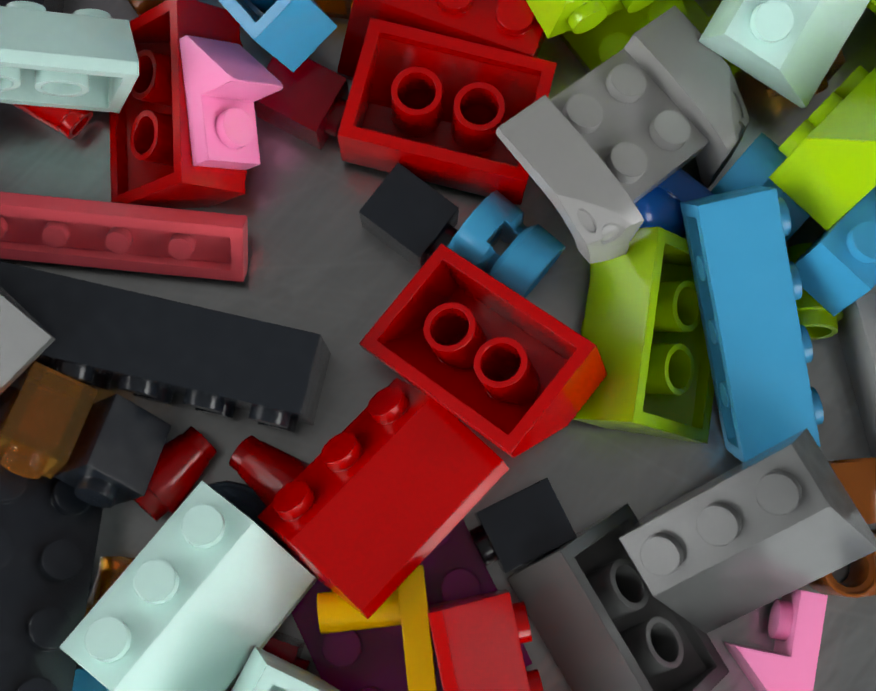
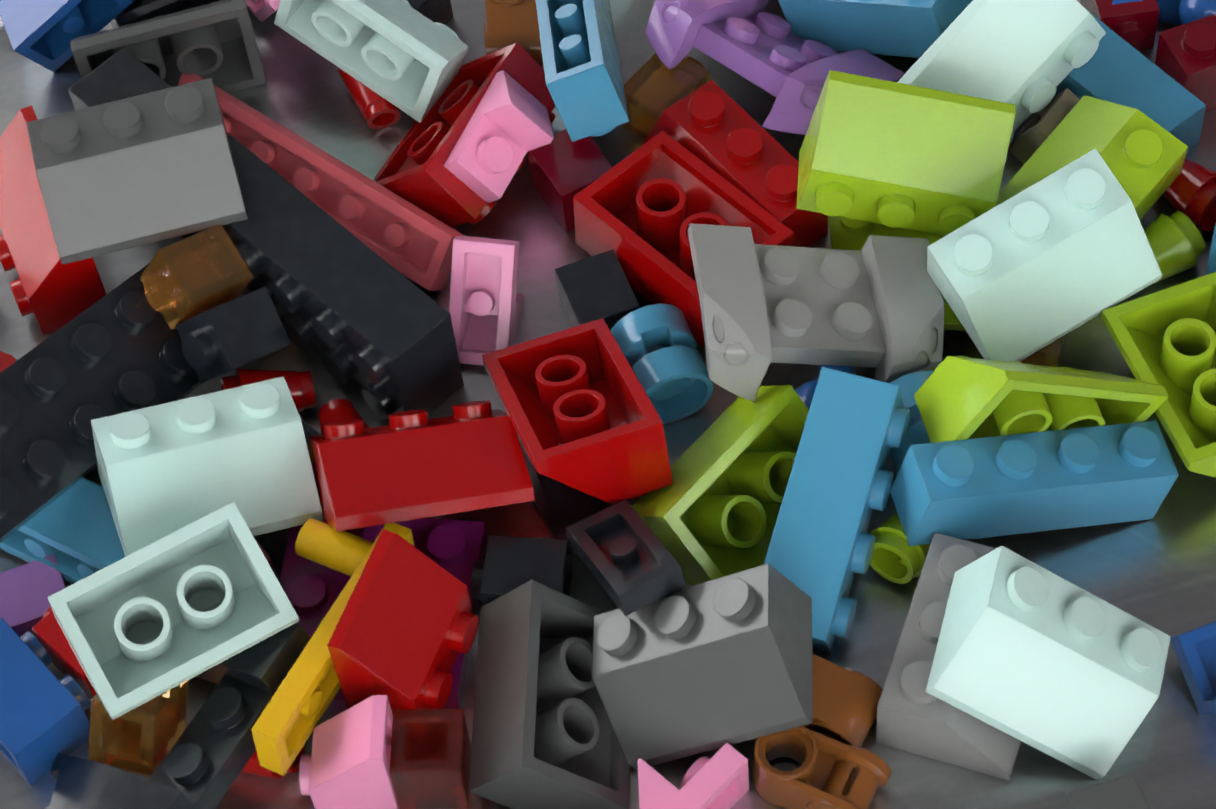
camera: 40 degrees right, 25 degrees down
none -> bright pink slope [449,235,524,366]
none -> black piece [522,451,687,616]

